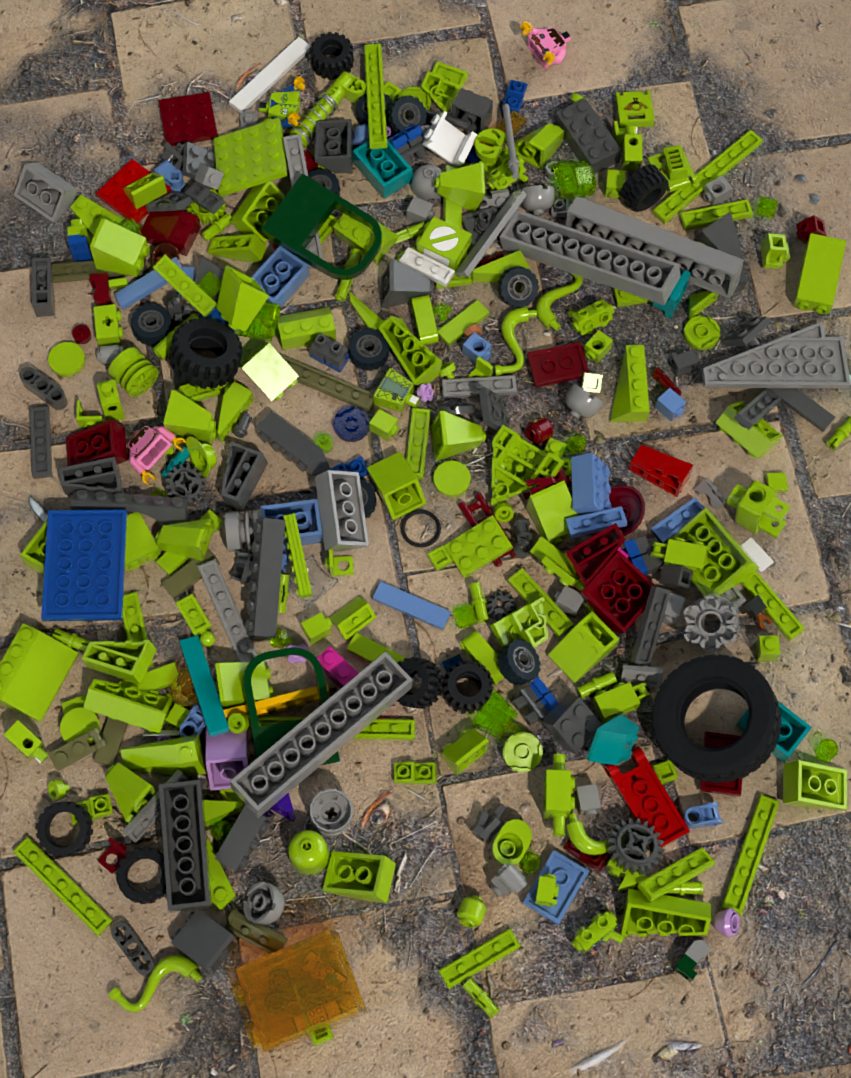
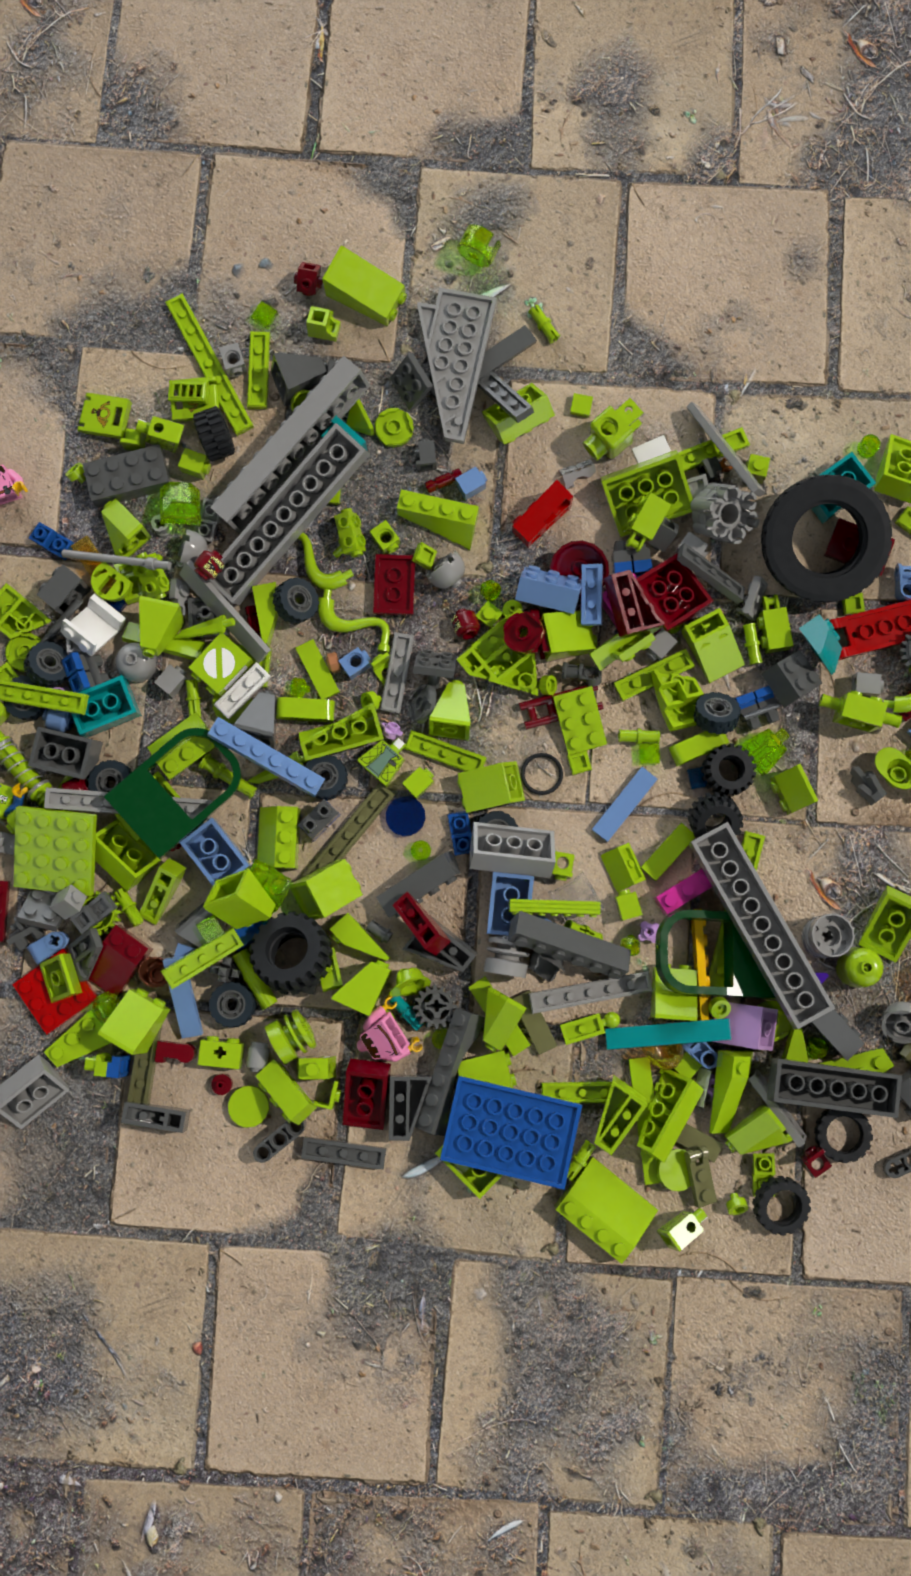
camera: 70 degrees left, 15 degrees up
lime tile [13,836,113,937] -> none
lime tile [108,277,129,290] -> none
lime slope [394,761,437,784] -> none
lime tile [433,460,471,498] -> none
dark grey gear [486,591,517,621] -> none
lime tile [502,731,543,772] -> none
medium blue plate [650,497,704,544] -> none
none -> lime bar [173,615,235,639]
none -> dark red head [194,550,224,581]
none -> medium blue plate [207,717,325,797]
none -> lime brick [256,1059,317,1125]
none -> dark red slope [392,891,451,955]
none -> dark red plate [503,612,545,654]
none -> light grey tile [687,402,766,497]

